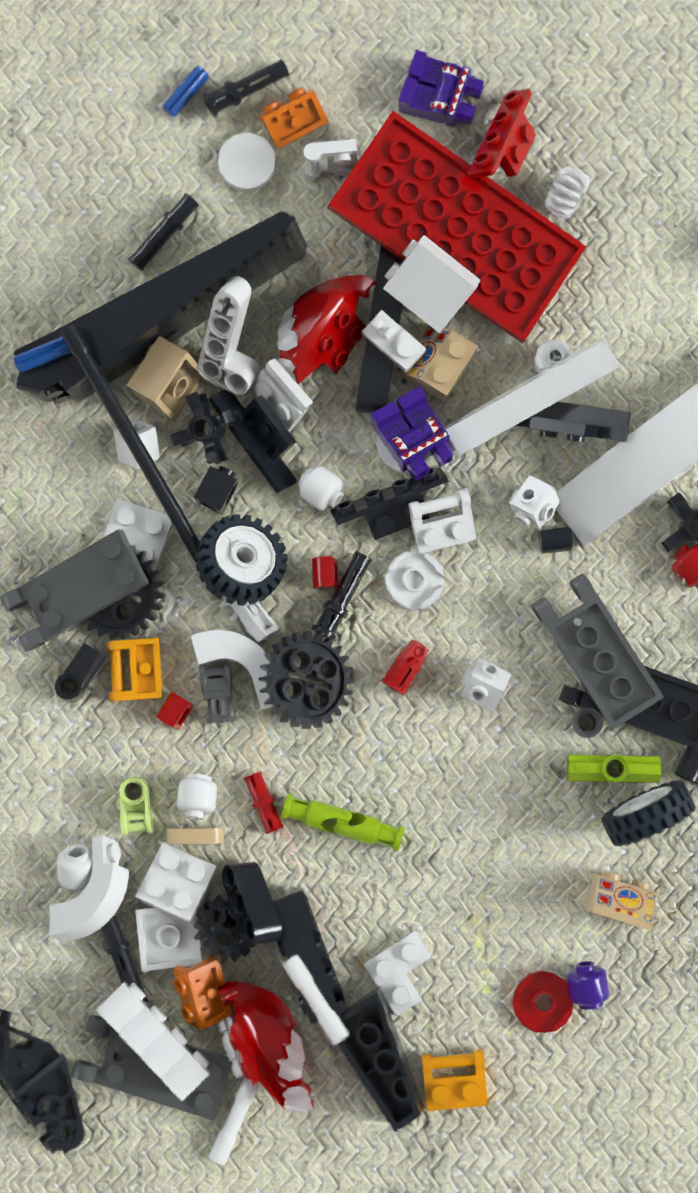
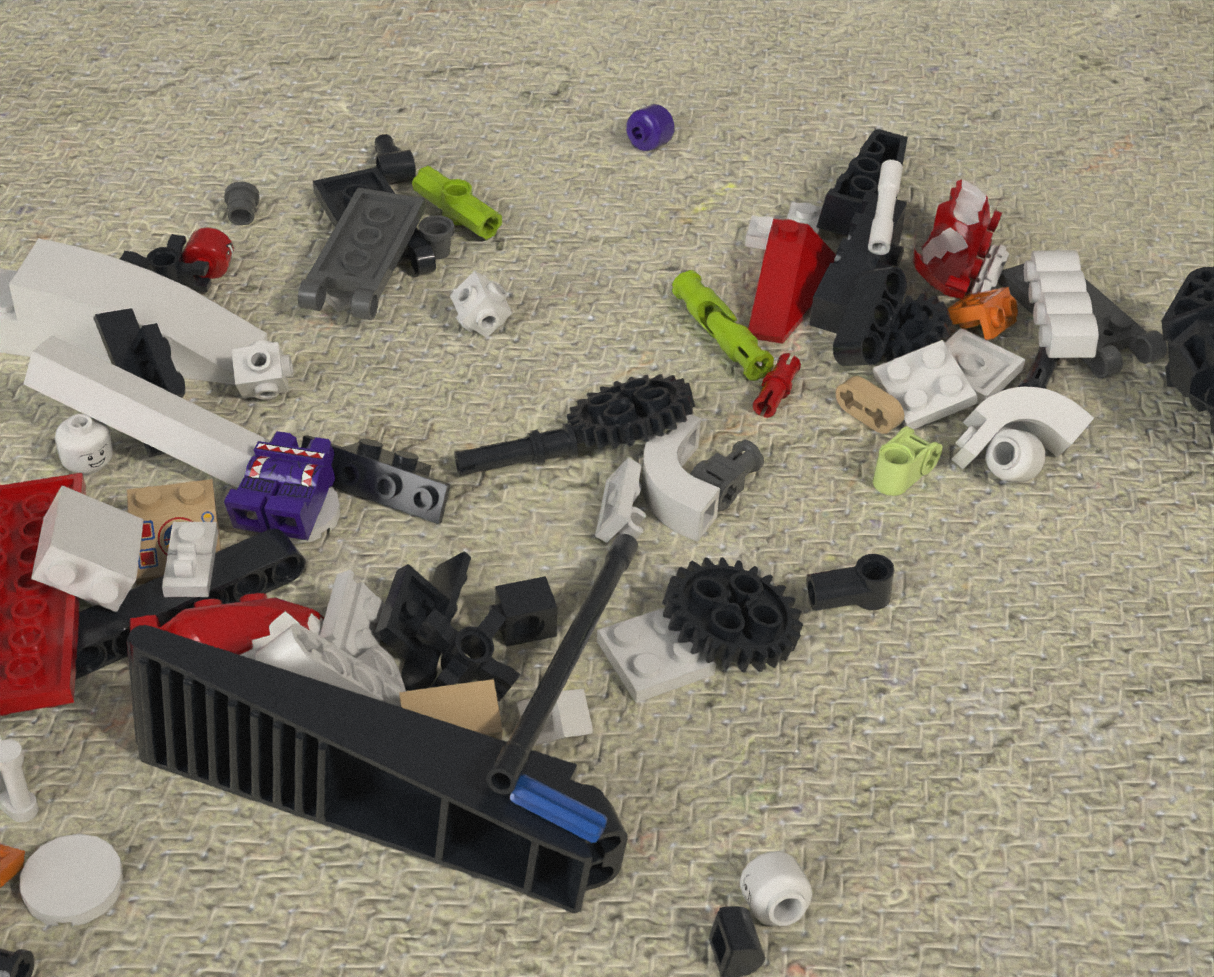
camera: 140 degrees left, 40 degrees down
dark grey hinge [0,529,149,652] -> none
light orange plate [106,638,163,702] -> none
black pin [128,193,199,271] -> none
red brick [156,691,194,730] -> none
white head [176,774,218,820] -> none
wheel [195,514,288,606] -> none
white piece [208,1077,261,1165] -> none
white head [298,466,344,511] -> none
red brick [311,556,338,590] -> none
red hinge [381,639,429,696] -> none
white tile [385,551,445,610] -> none
white plate [408,489,477,554] -> none
light orange plate [421,1049,488,1111] -> none
red tile [512,970,574,1033] -> none
black brick [538,527,572,554] -> none
tan slope [584,870,657,931] -> none
black wheel [601,780,696,847] -> none
none -> red wedge [748,219,836,344]

